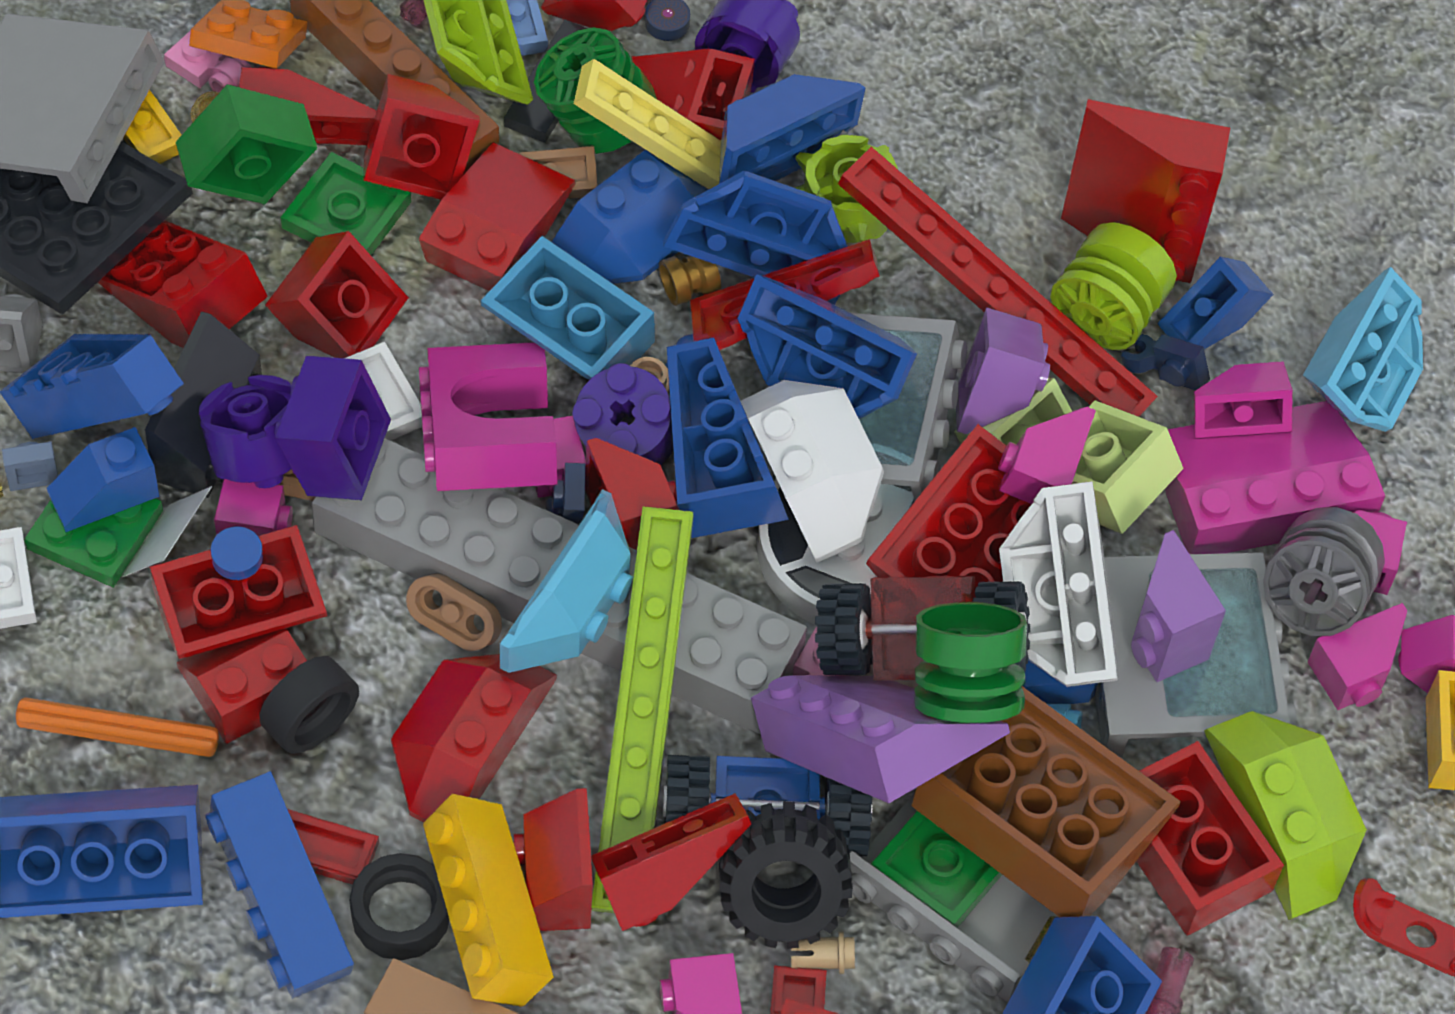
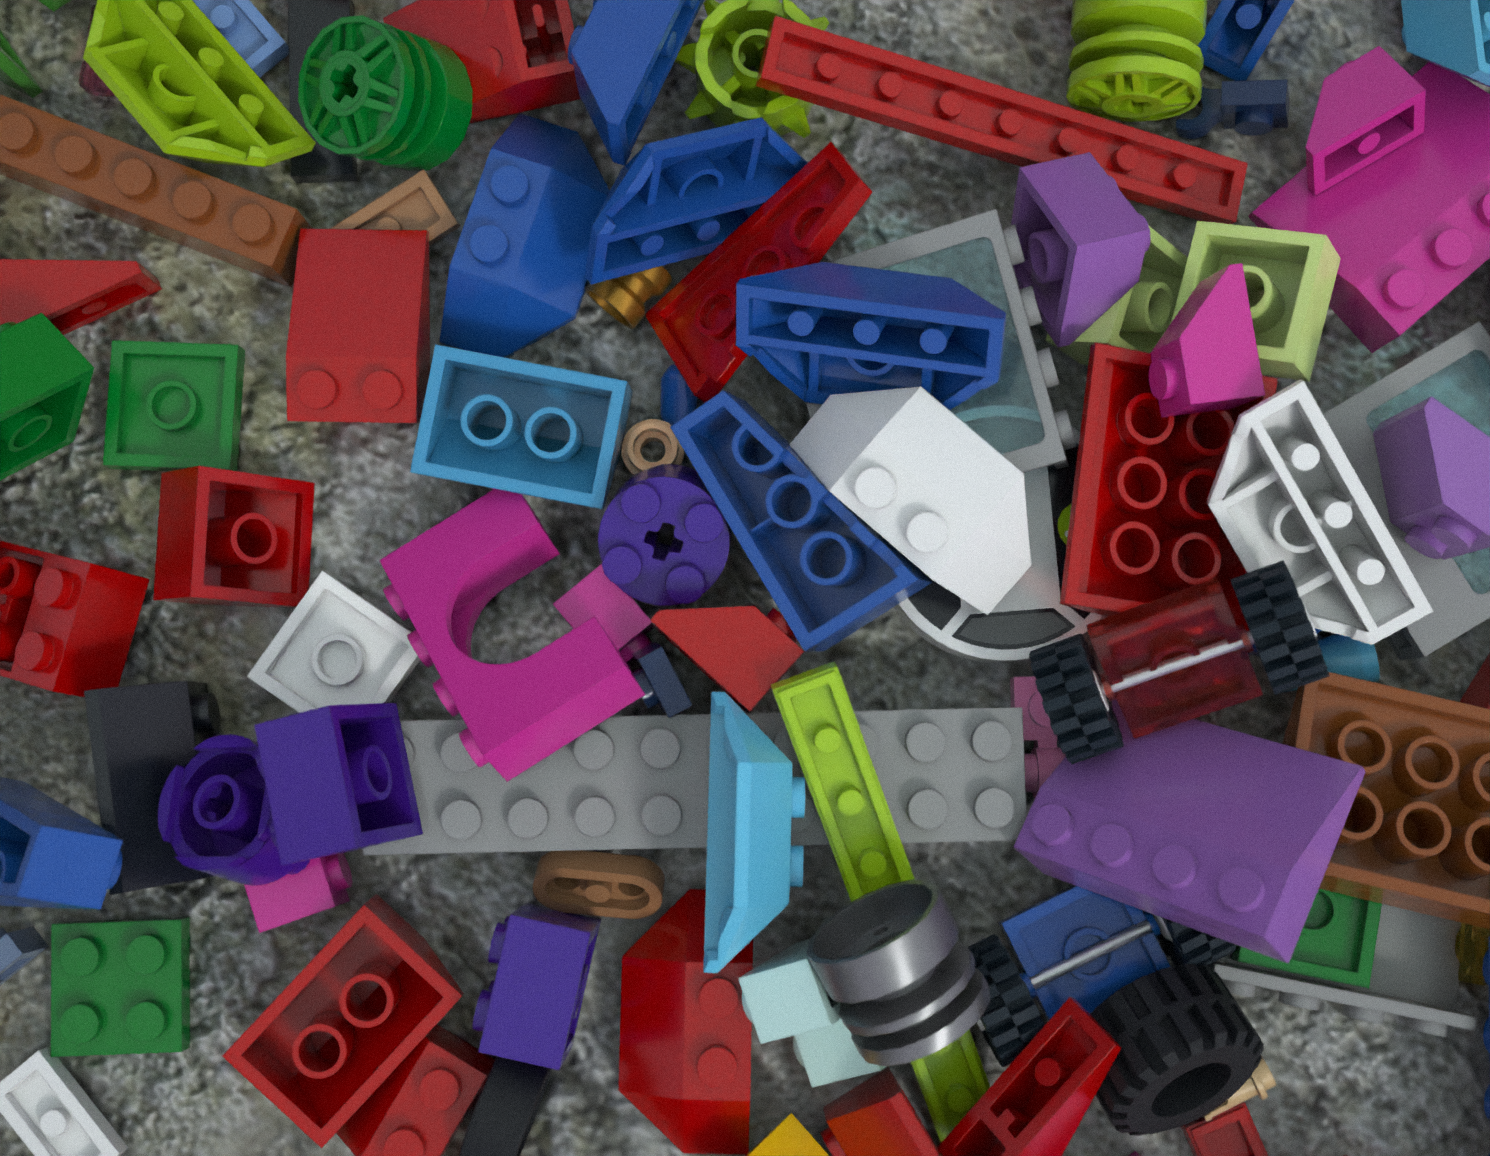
camera: 25 degrees left, 25 degrees up
blue slope [47,427,160,532] -> none
white sticker [122,486,212,577] -> none
blue tile [211,526,263,580] -> none
red slope [363,74,480,200] -> none
light yellow plate [573,59,721,190] -> none
green wheel [914,602,1027,723] -> none
none -> dark purple brick [472,903,601,1070]
none -> light aqua brick [738,939,886,1088]
none -> flat silver wheel [806,880,990,1066]

